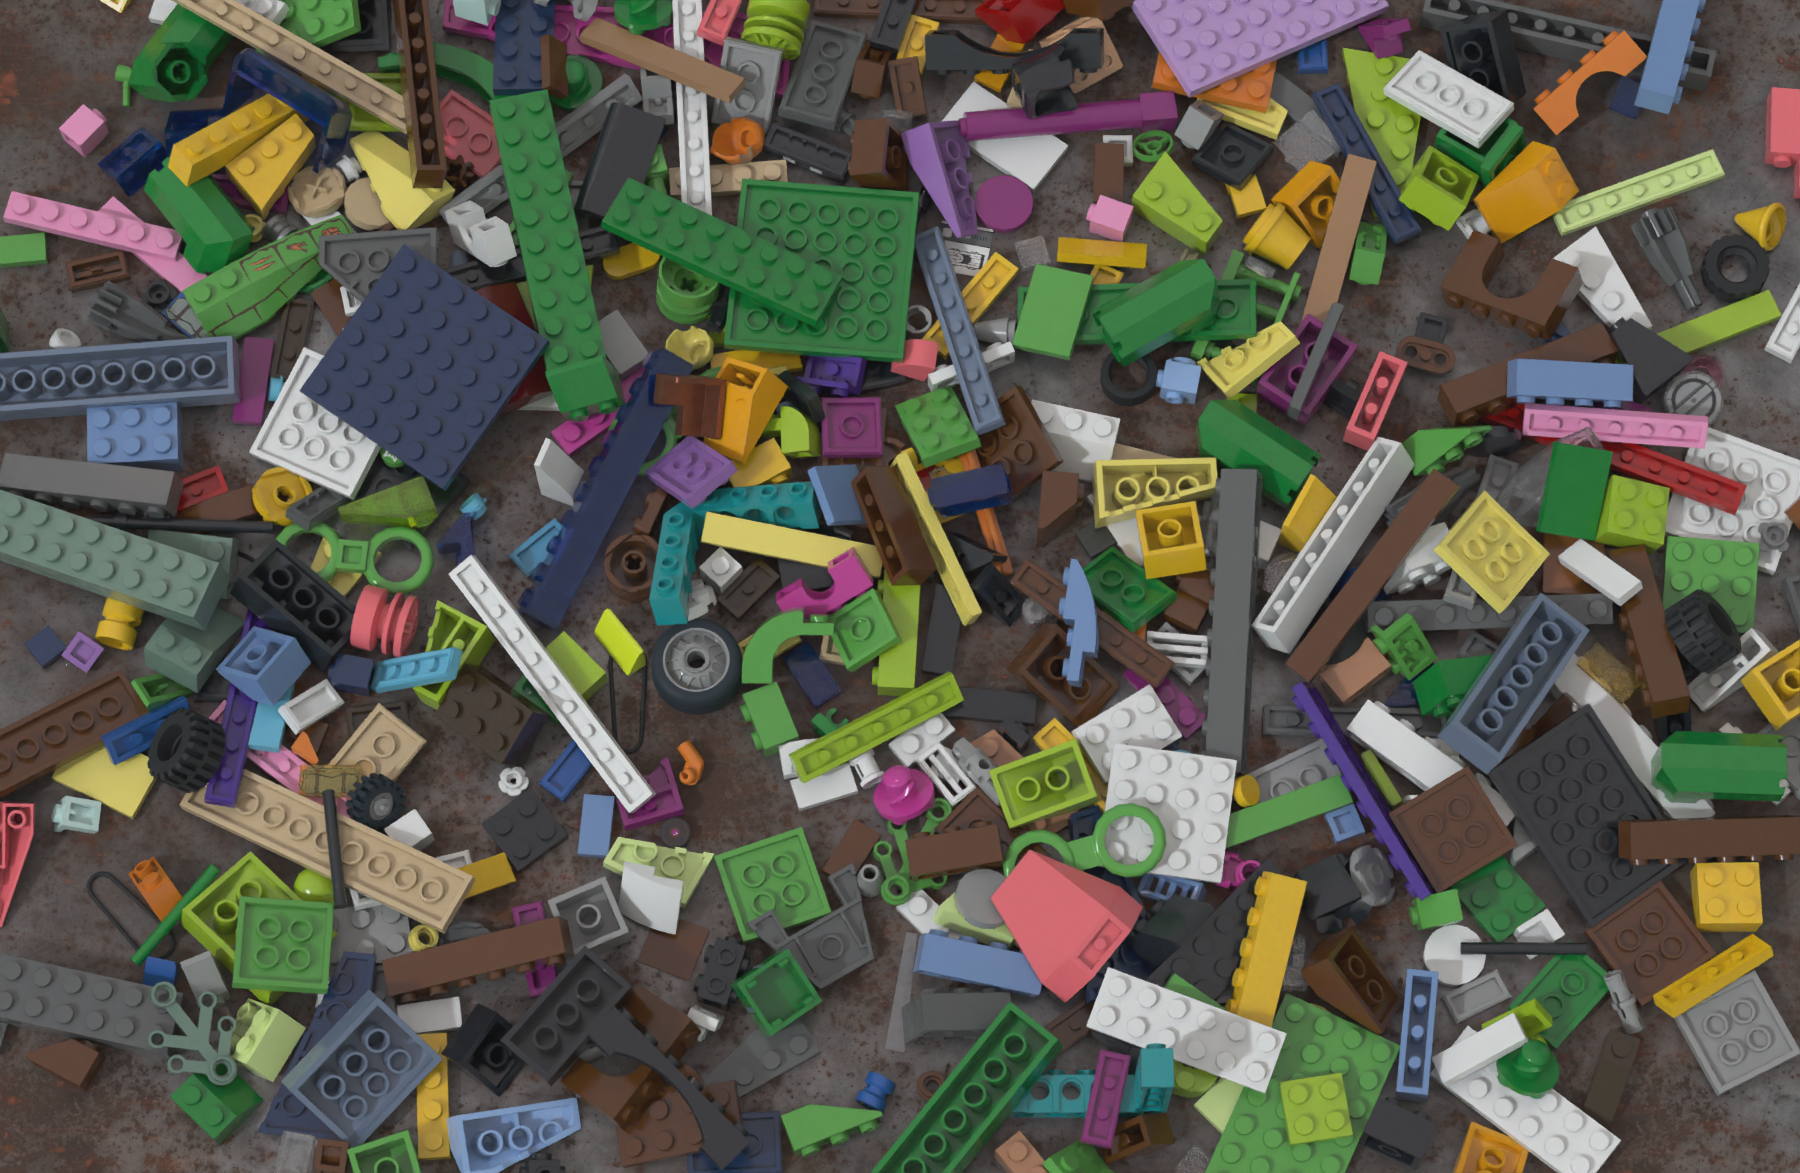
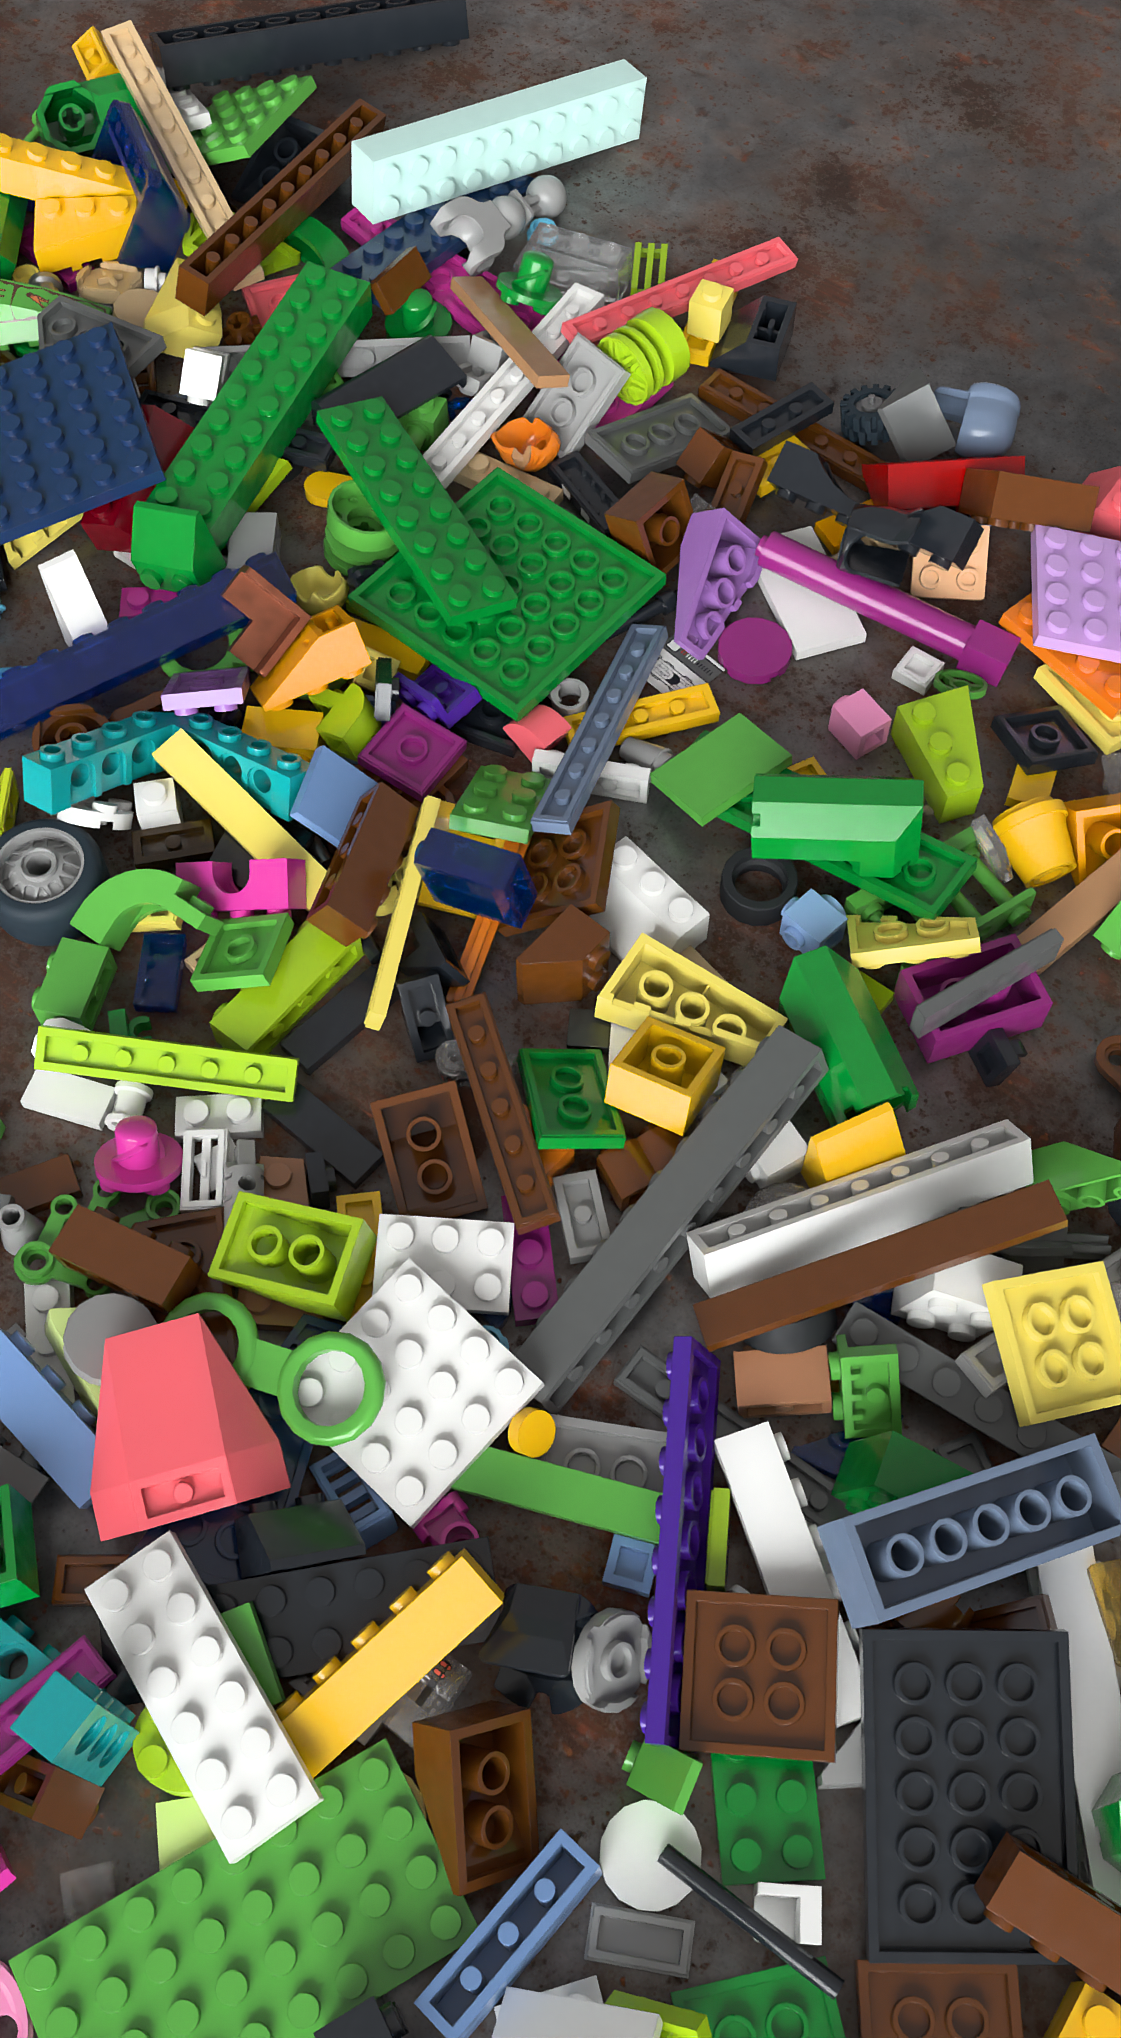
camera: 35 degrees right, 10 degrees down
clear tile [1014,235,1051,273] -> none
yellow tile [1057,237,1147,269] -> none
medium blue slope [1059,559,1099,687] -> none
reddish brown tile [1093,143,1124,203] -> none
white tile [1146,631,1208,669] -> none
light grey brick [1174,99,1224,150] -> none
lime plate [1278,1073,1353,1146] -> none
coral brick [1343,351,1408,451] -> none

